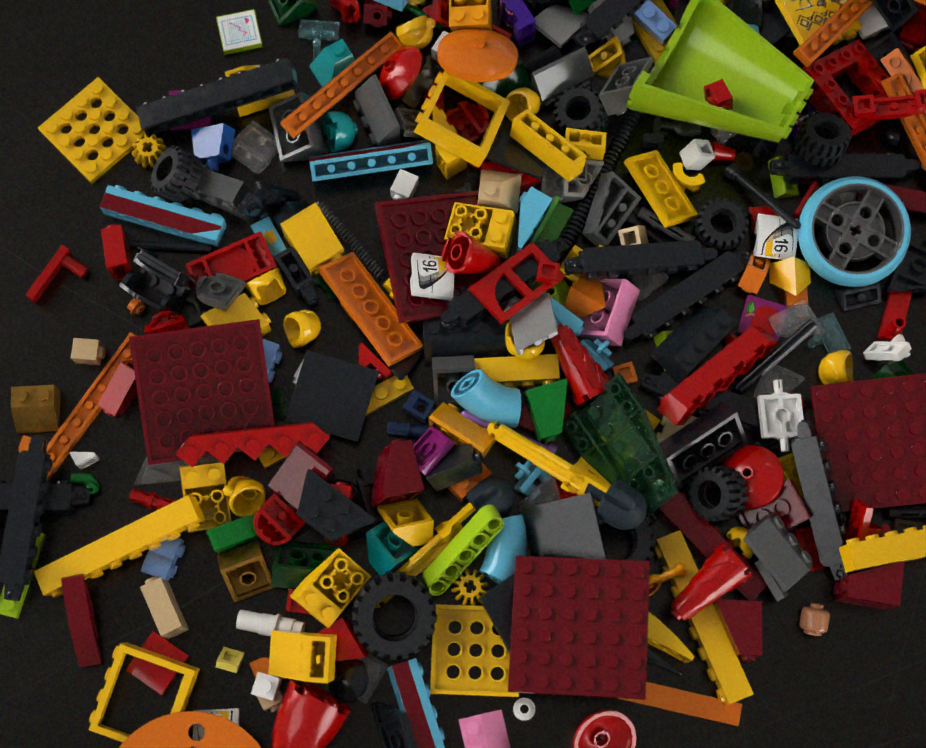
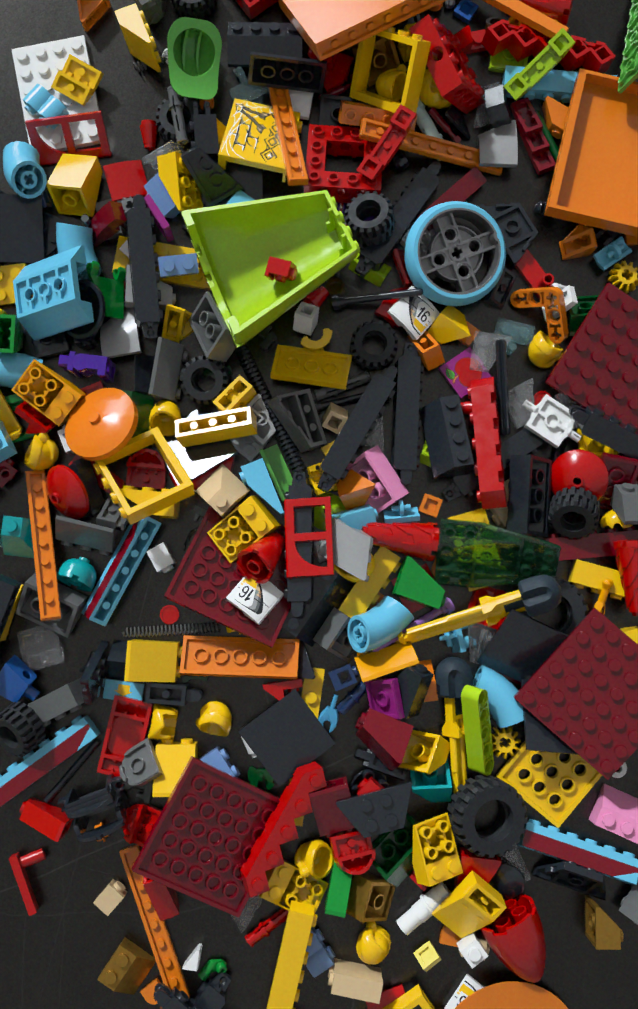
camera: 50 degrees left, 10 degrees up
red tile [536,260,560,285] -> none
none -> red piece [160,605,180,624]
none -> dark azure hand [318,694,339,733]
none -> yellow piece [356,921,391,965]
none -> orange beam [510,287,569,344]

